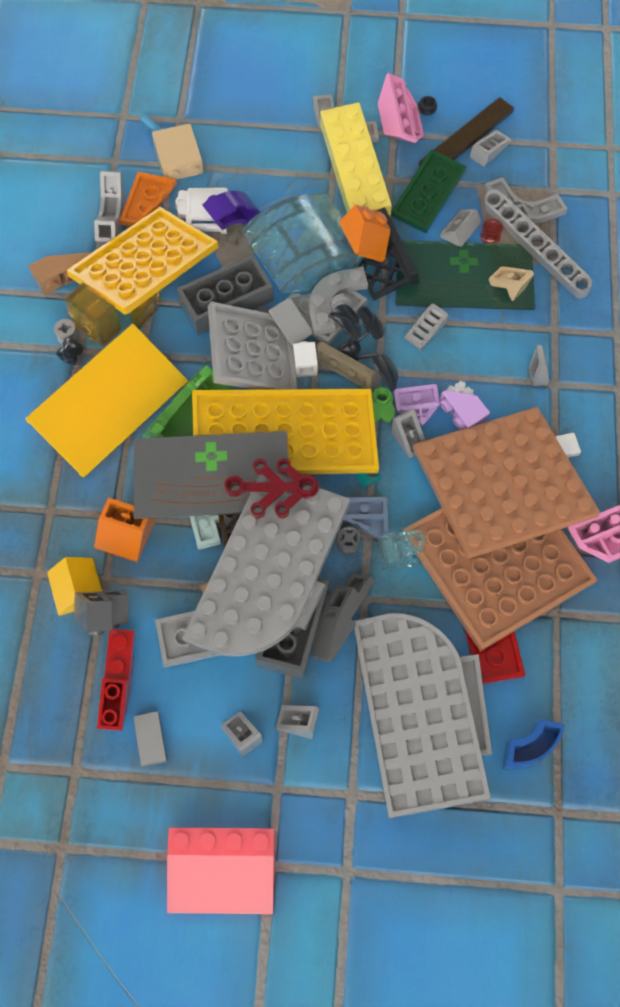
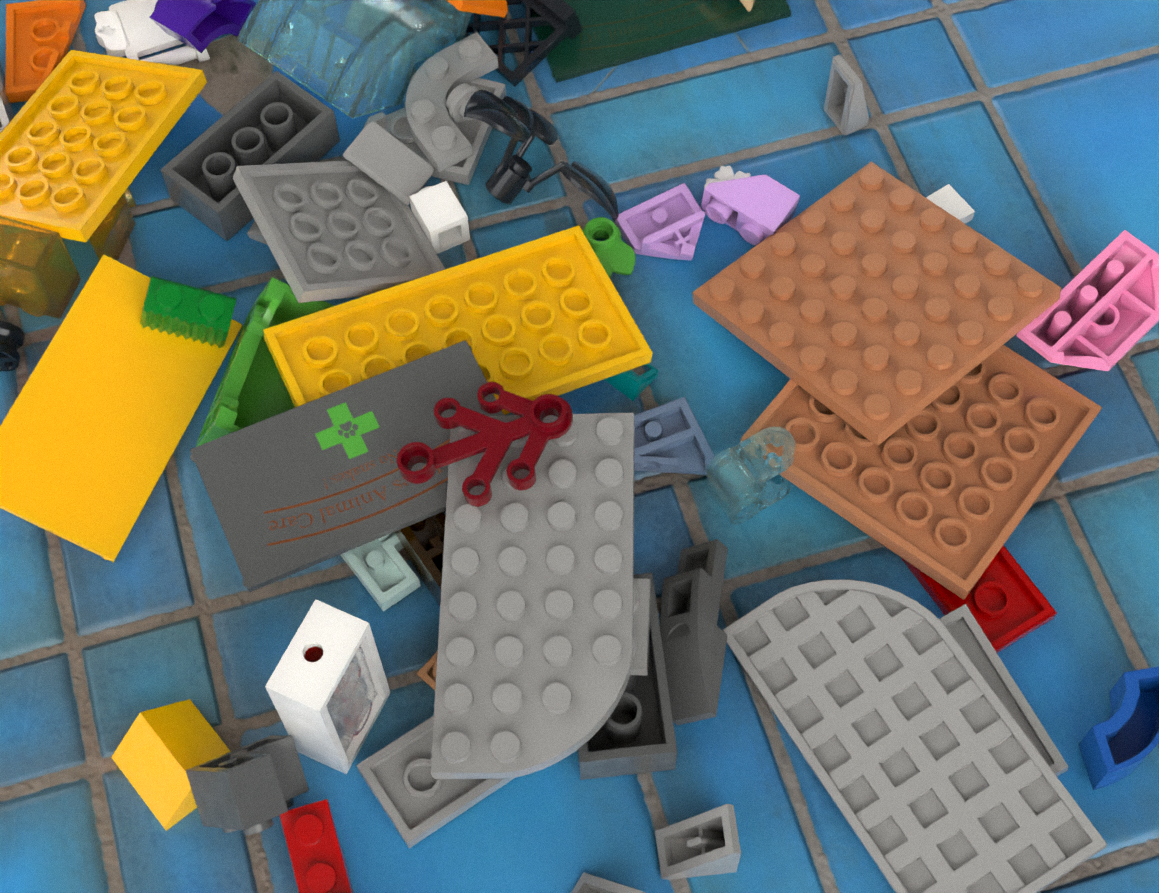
camera: 20 degrees left, 5 degrees down
orange slope [94,497,155,563] -> none
dark tan tile [316,341,376,389] -> none
dark grey wheel [337,526,361,555] -> none
light grey slope [391,408,426,458] -> none
light grey slope [404,303,449,351] -> none
none -> green brick [140,276,236,348]
none -> white brick [265,599,391,774]

